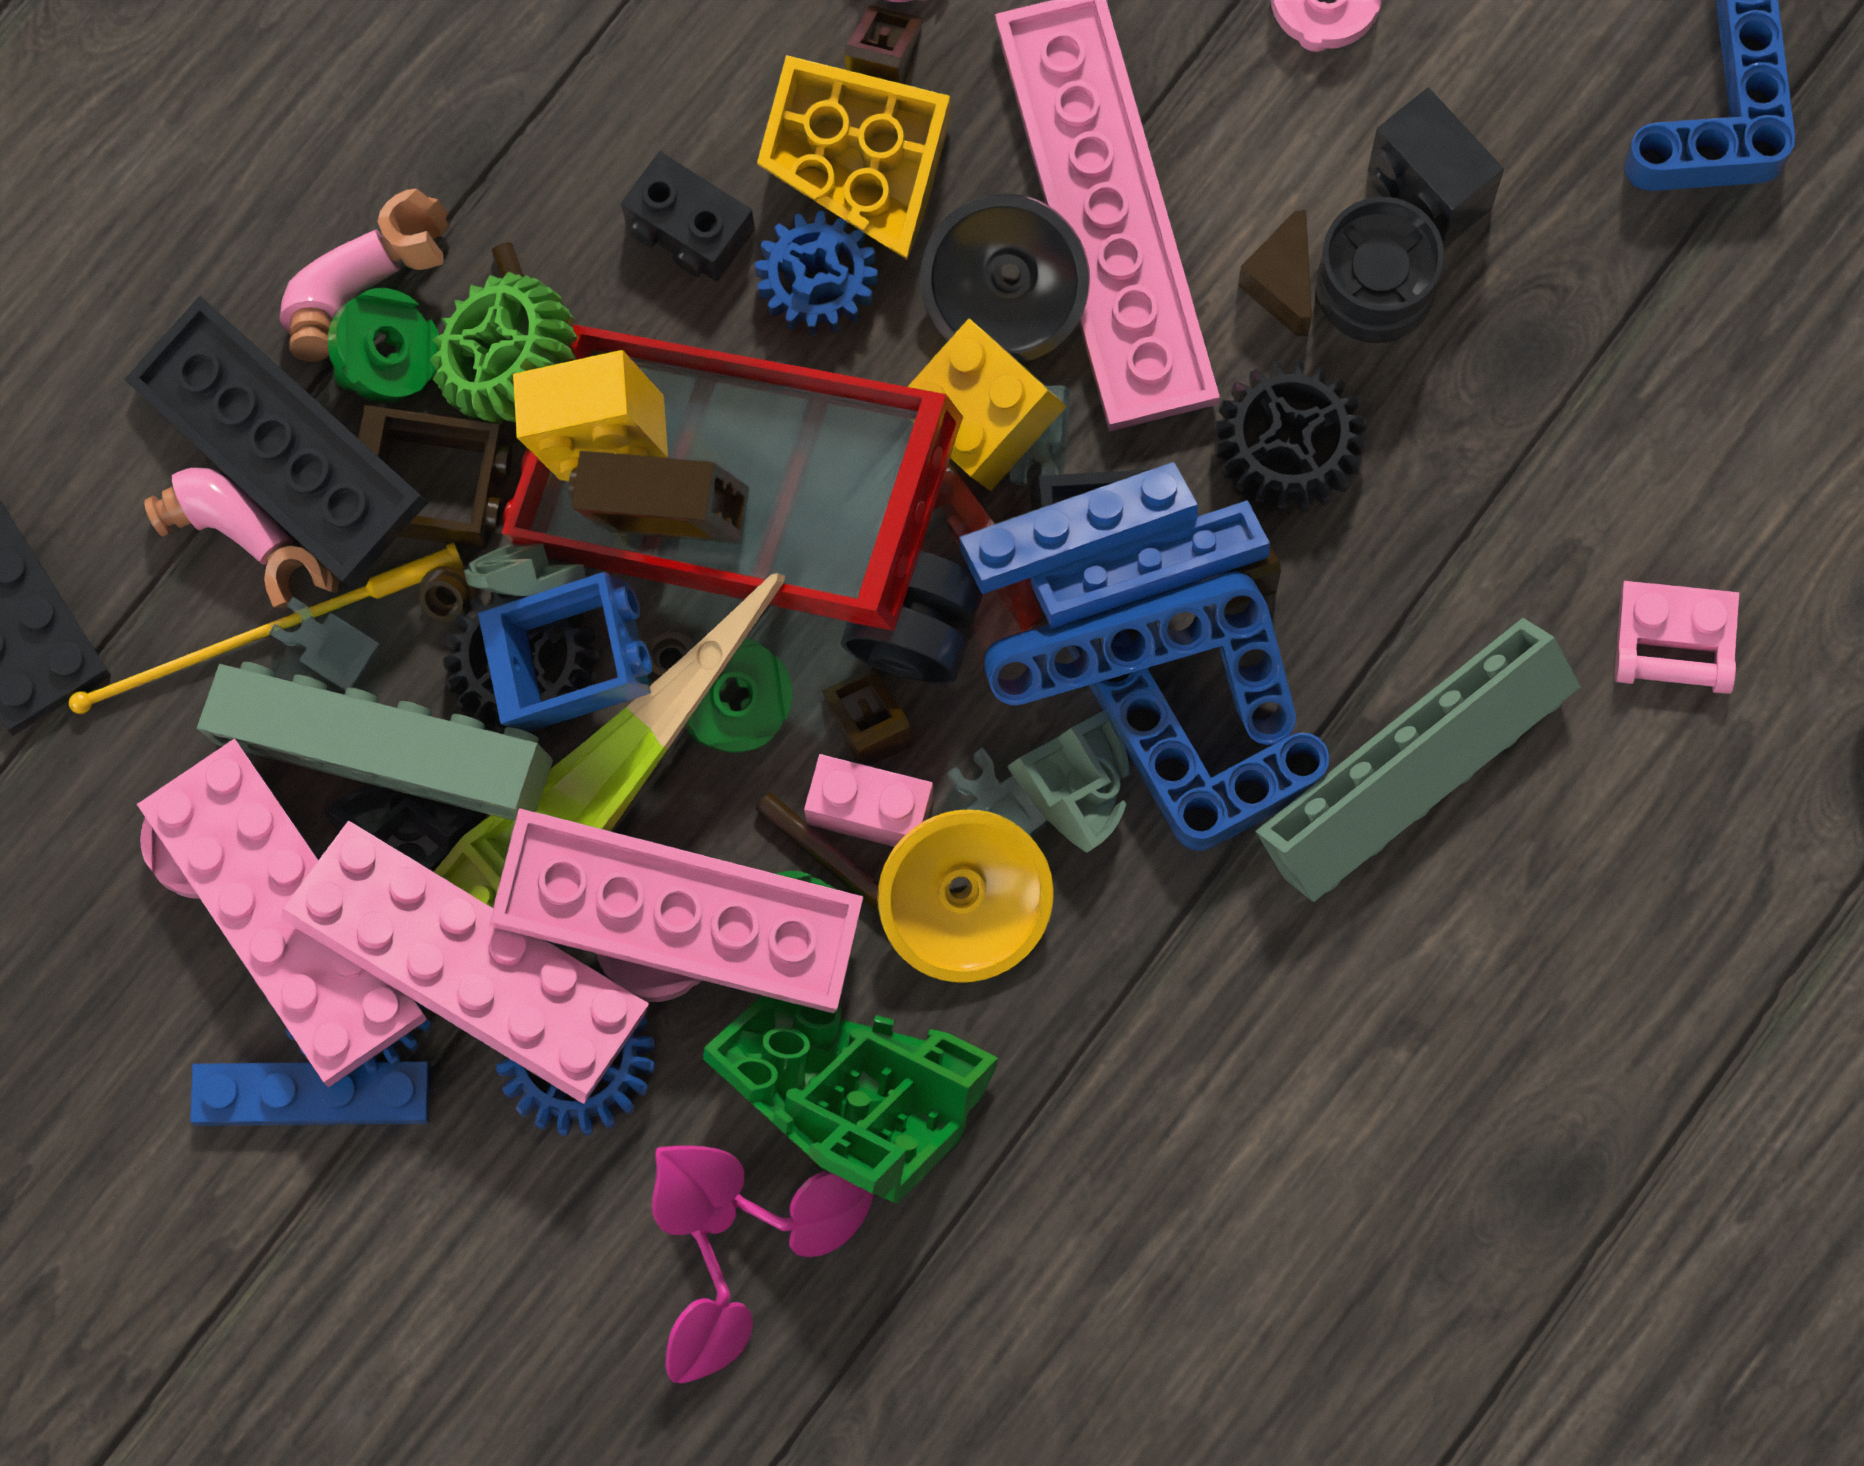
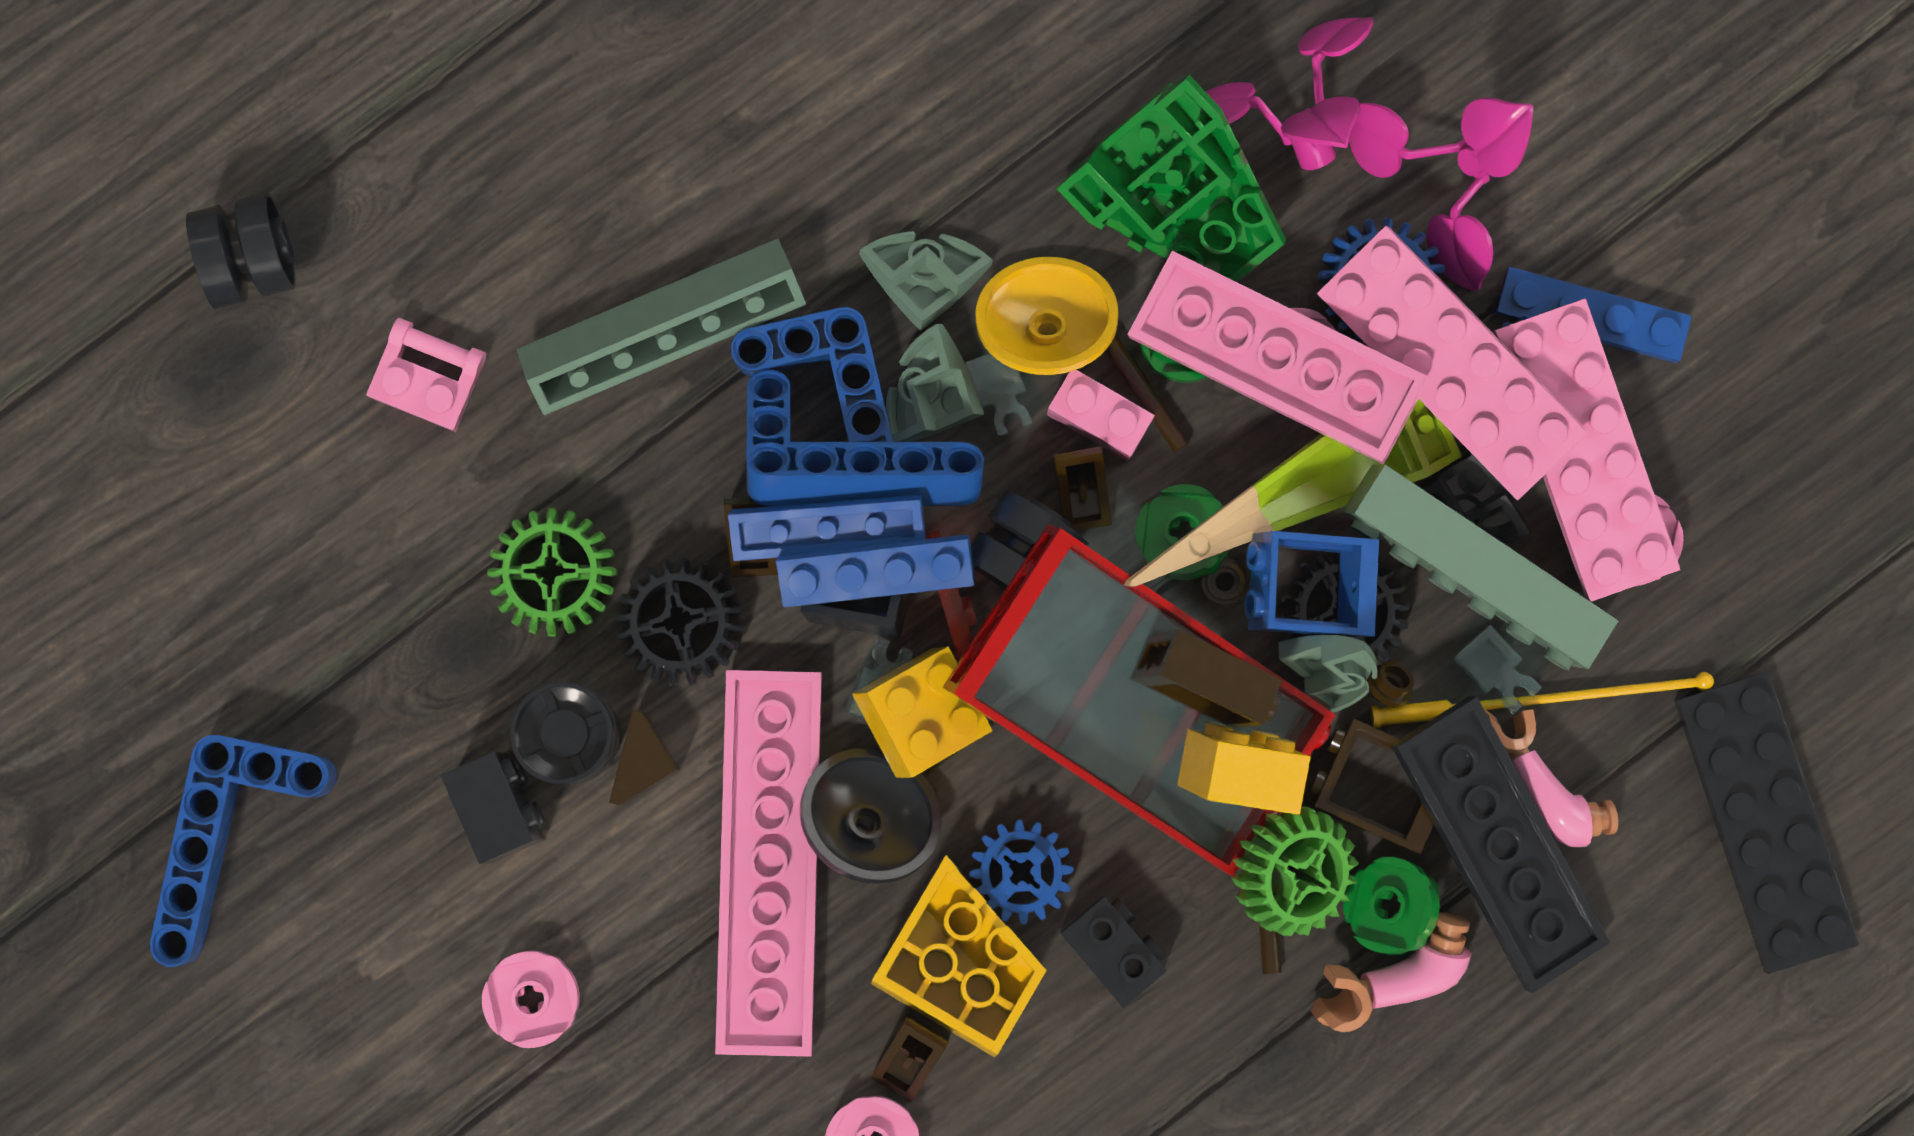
camera: 165 degrees left, 10 degrees up
none -> bright green gear [487,508,617,637]
none -> sand green brick [859,231,993,331]
none -> dark pink plant [1349,97,1533,291]

